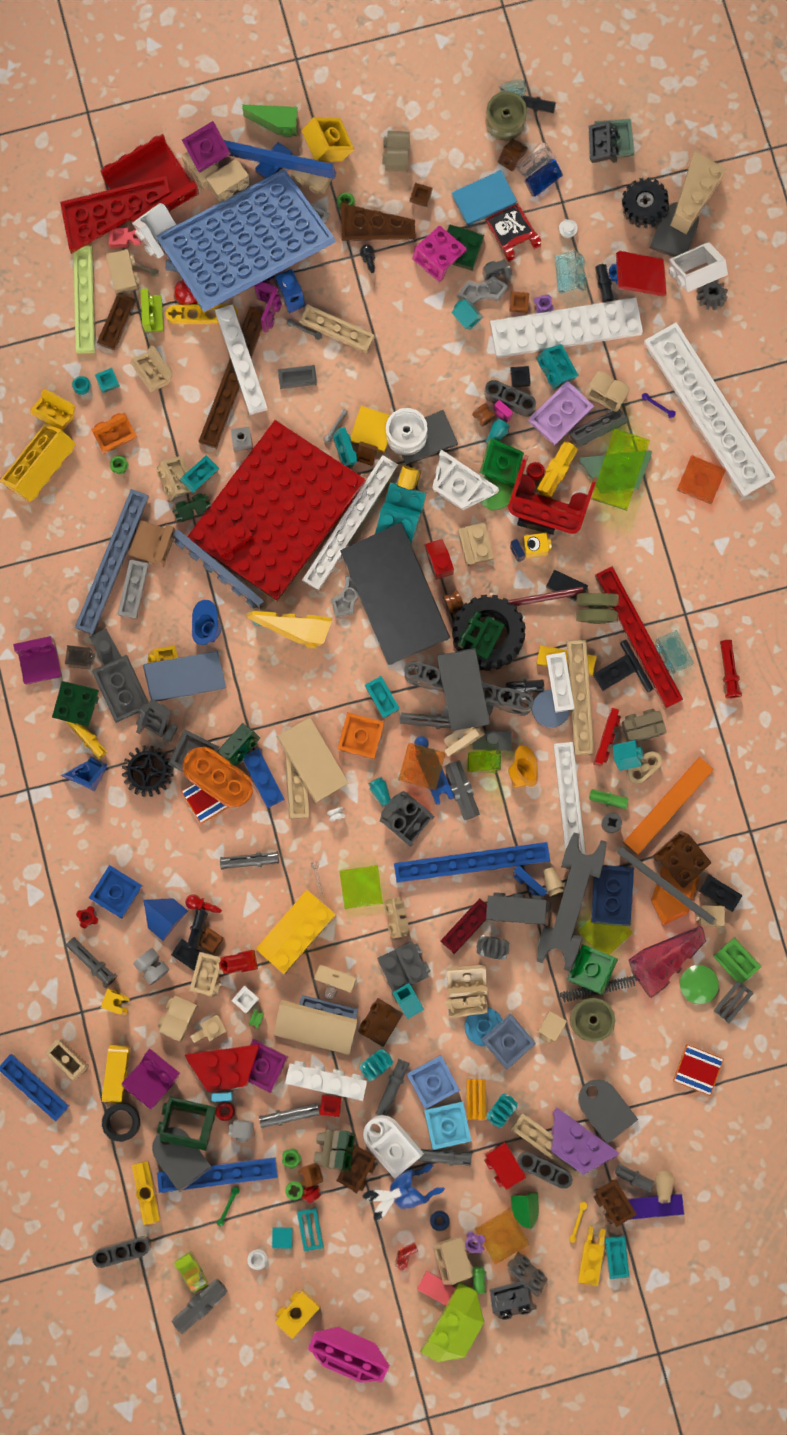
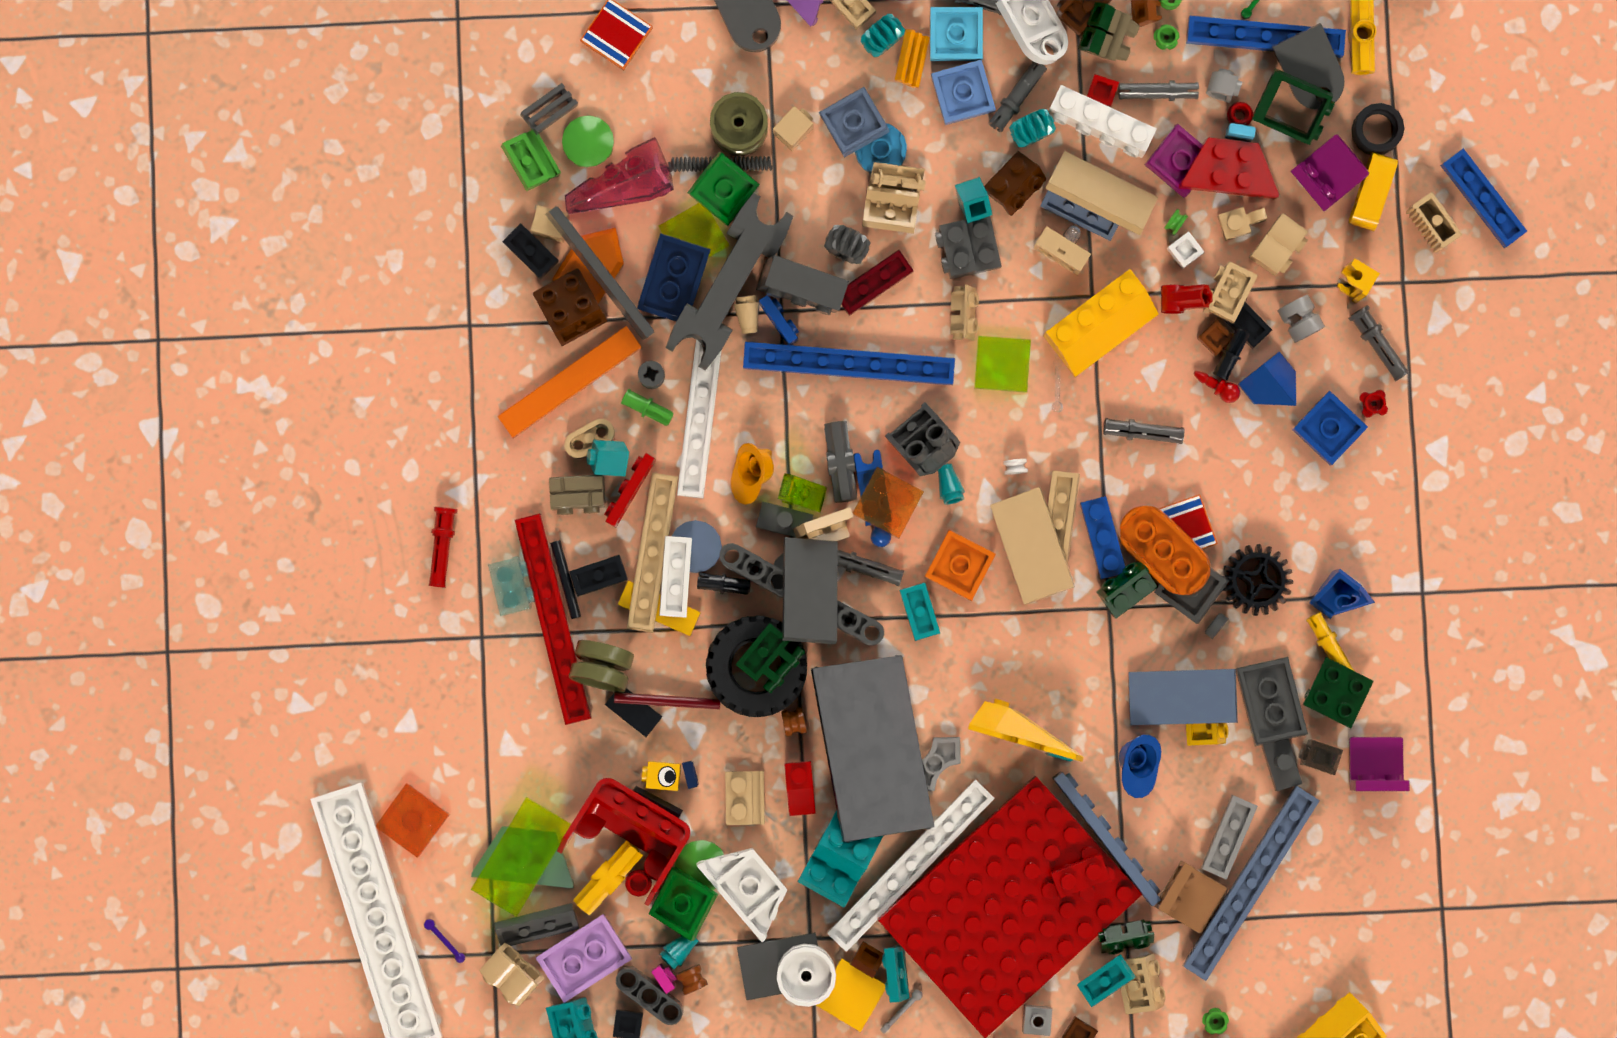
camera: 170 degrees left, 5 degrees up
dark grey bracket [136,699,171,737] -> none
yellow piece [397,465,421,489] -> none

